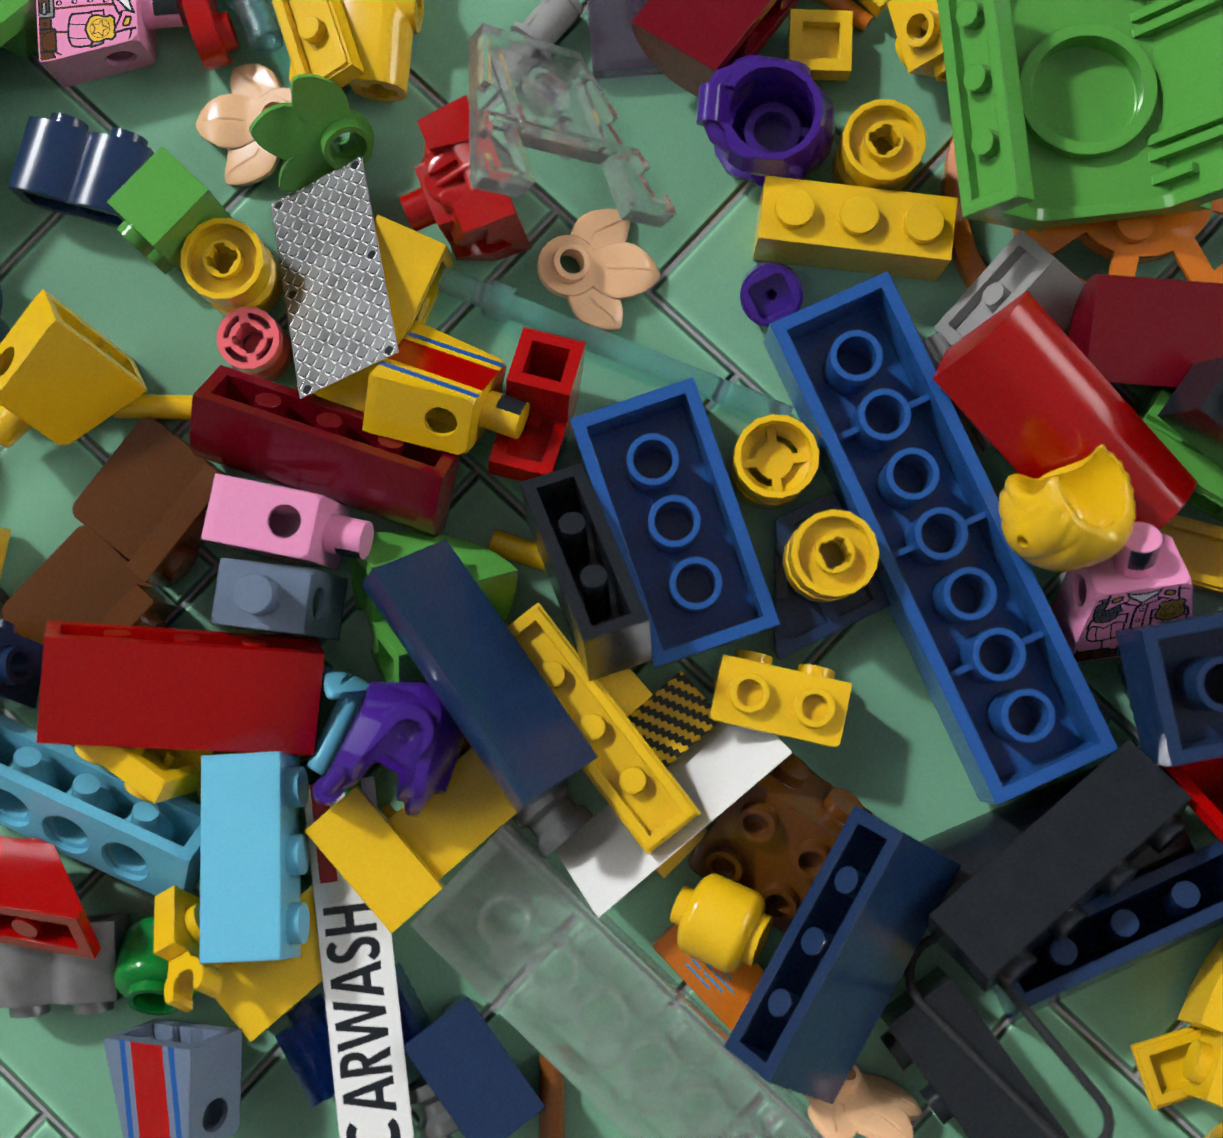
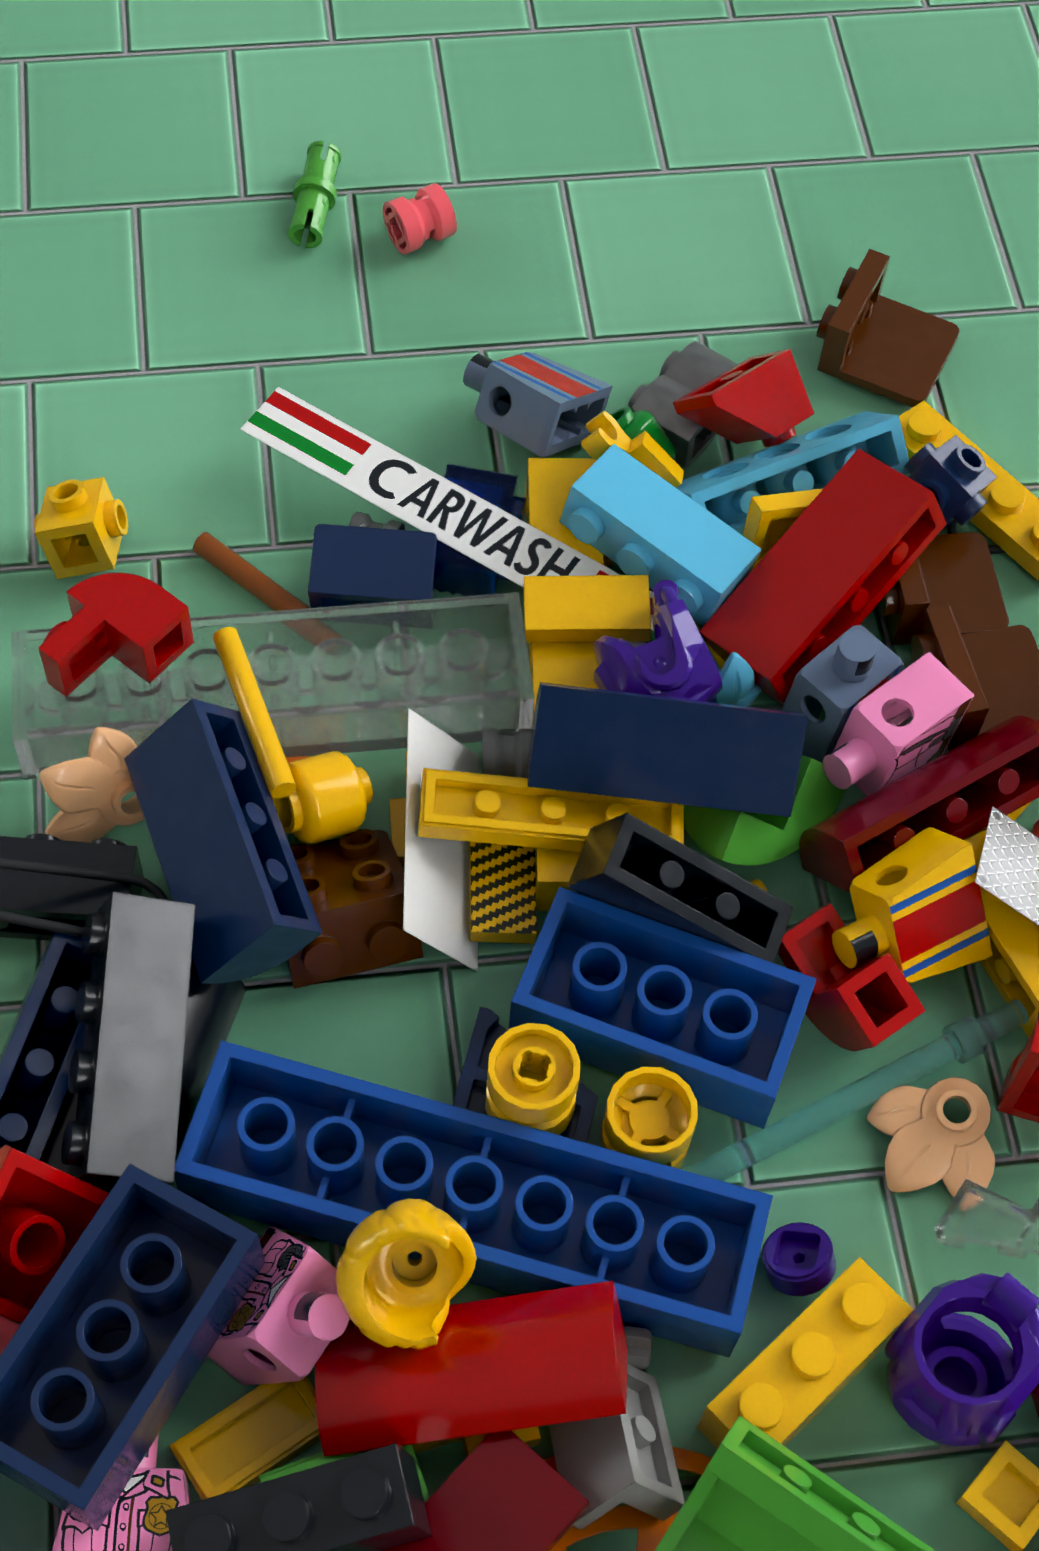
camera: 115 degrees right, 25 degrees down
yellow bracket [710,649,852,748] -> none
yellow wheel [832,99,926,191] -> none
none -> yellow bar [213,627,297,798]

